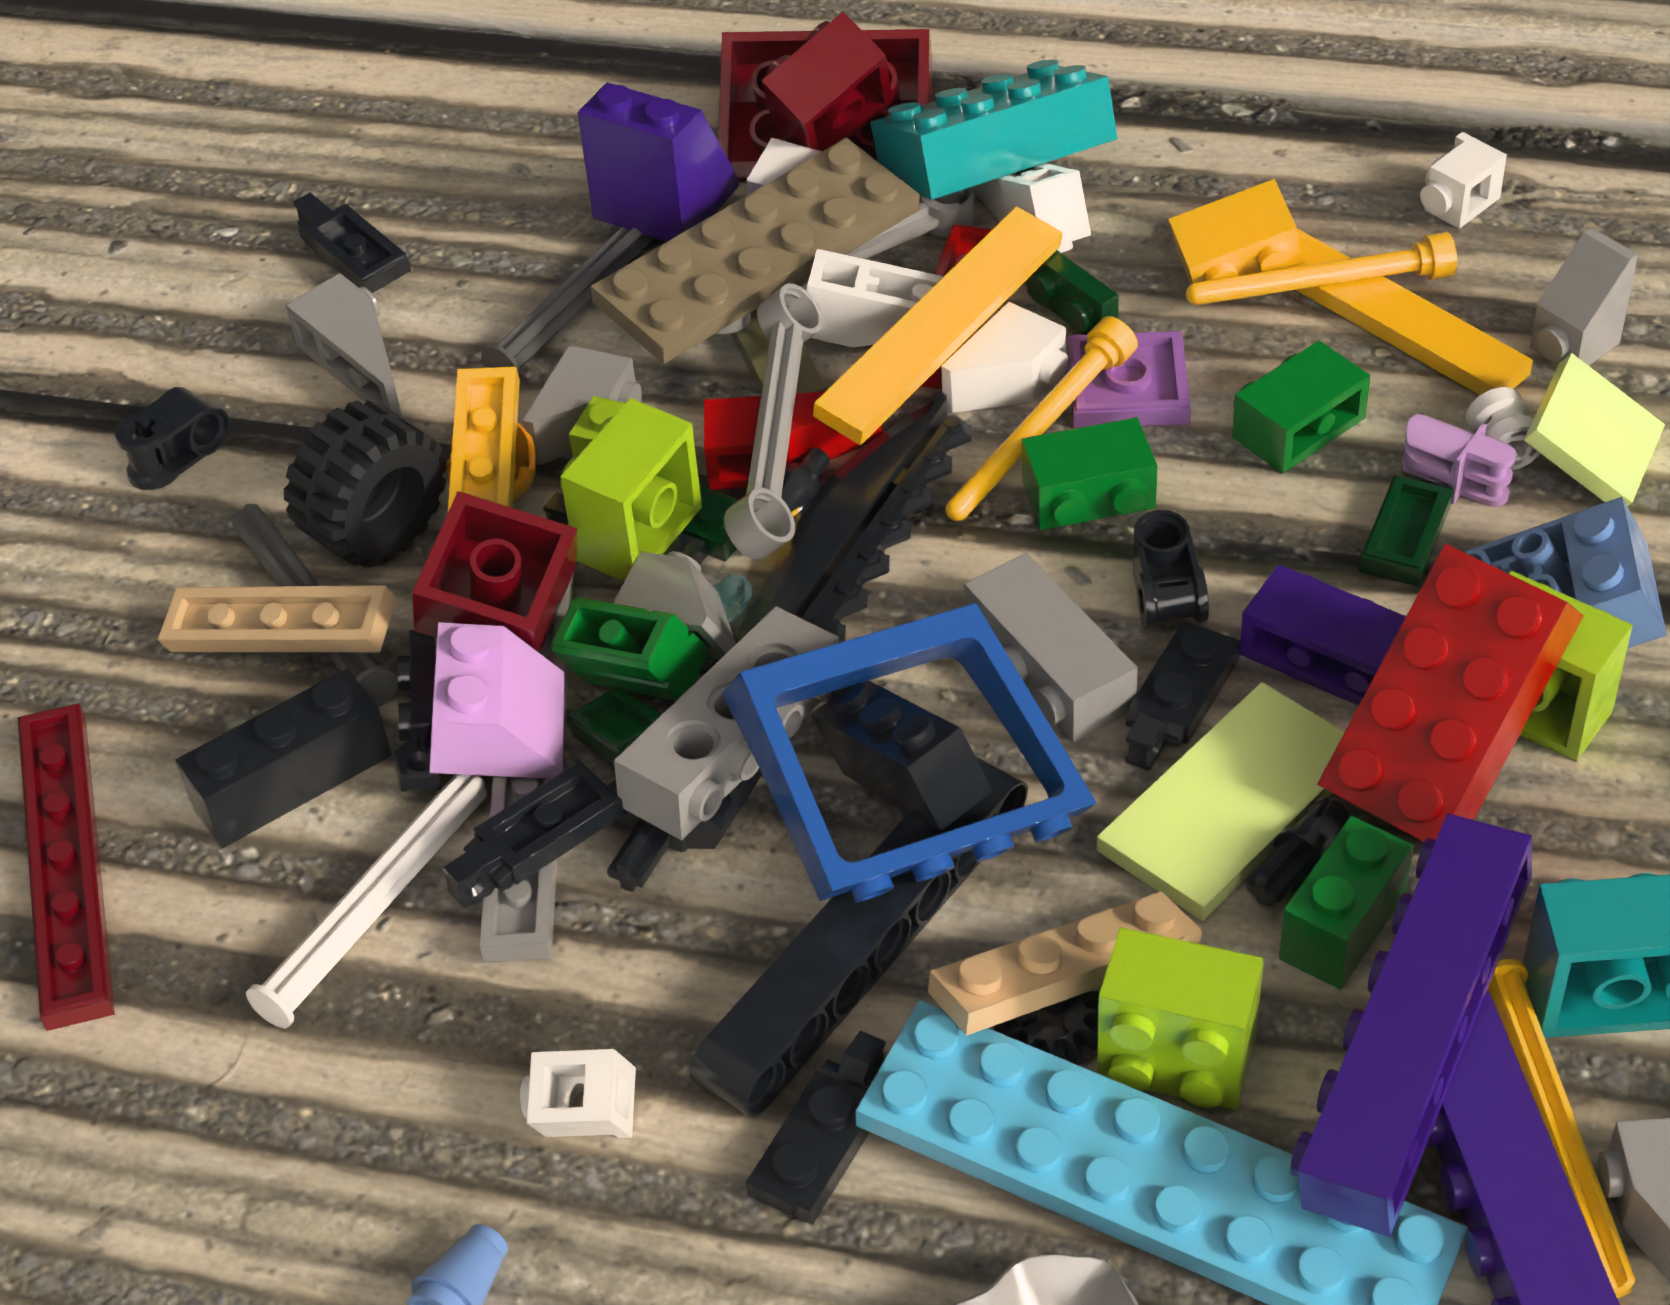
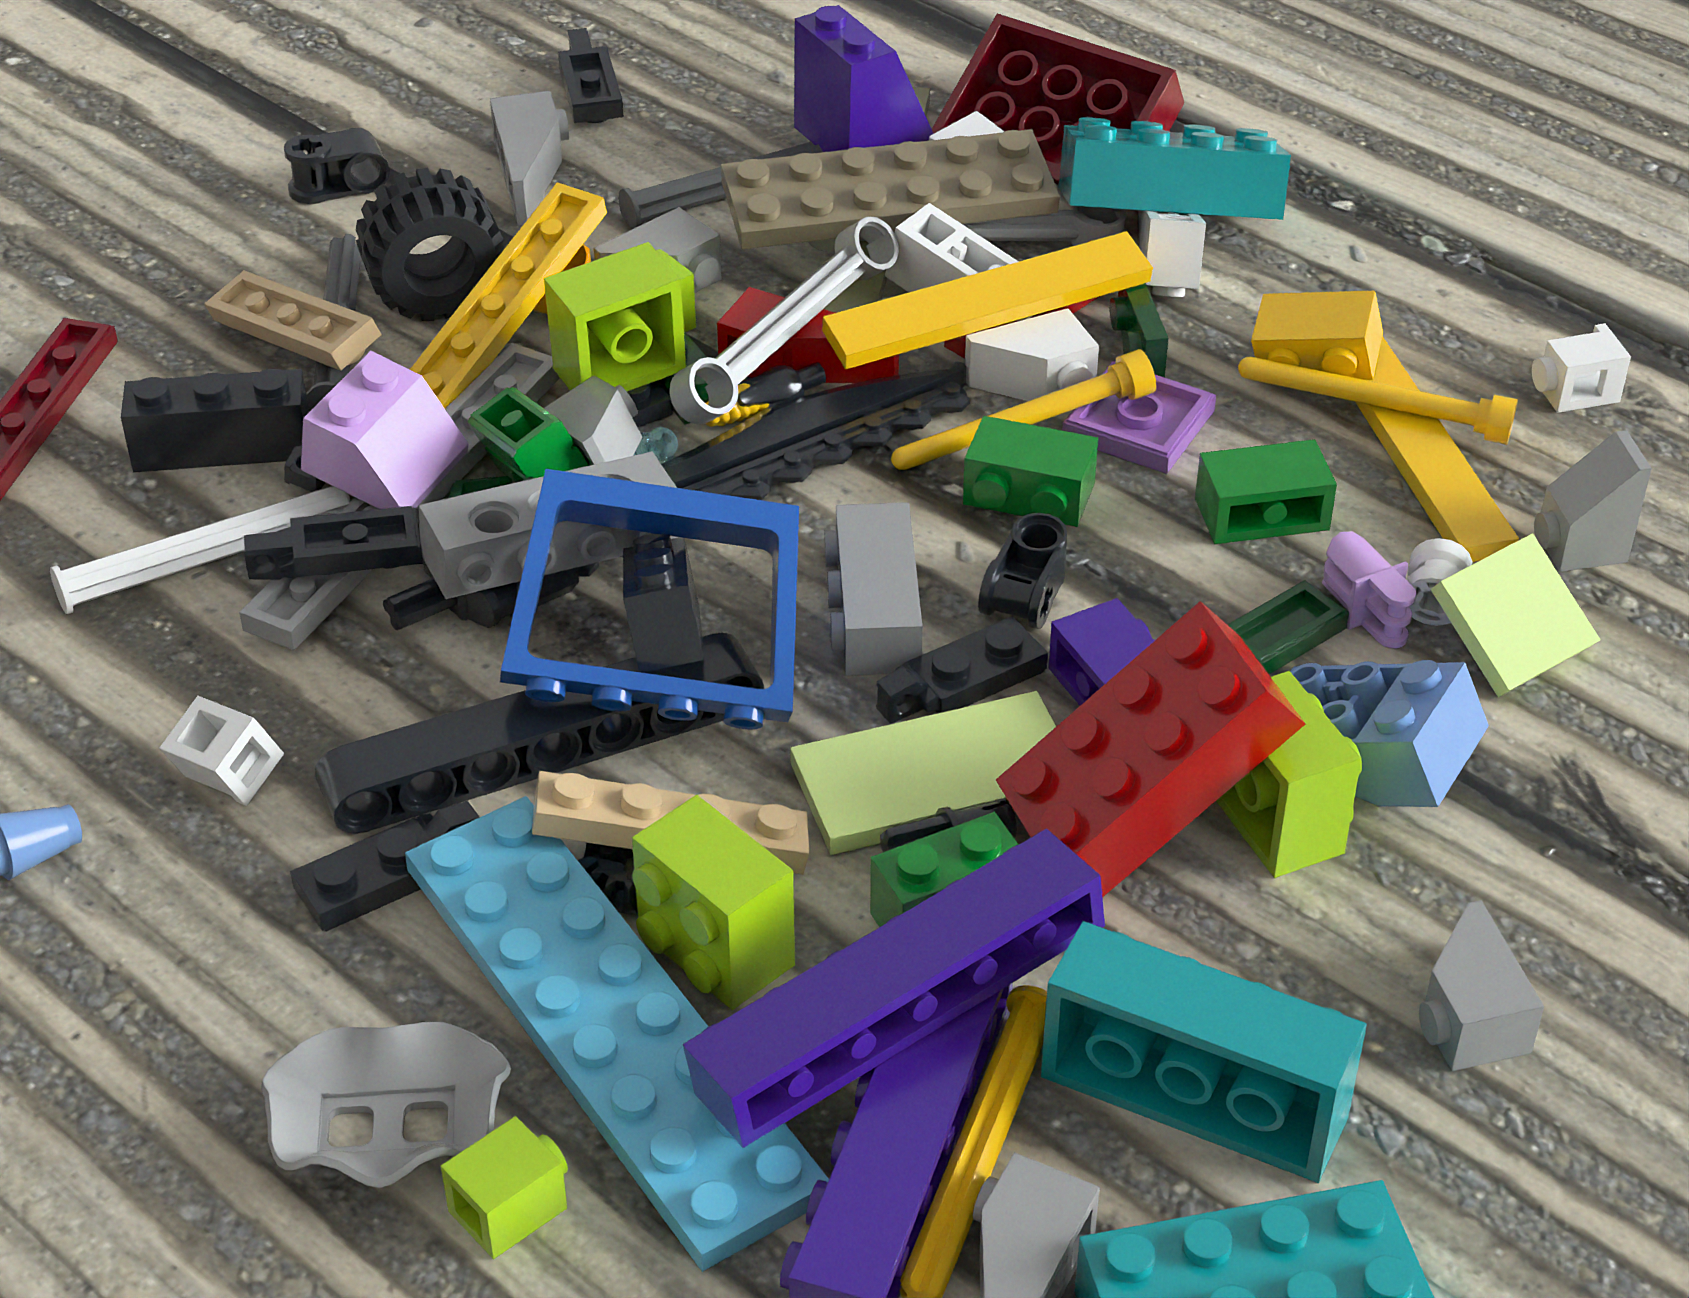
camera: 25 degrees right, 5 degrees down
dark red brick [412,491,578,653] -> none
dark red brick [761,12,893,152] -> none

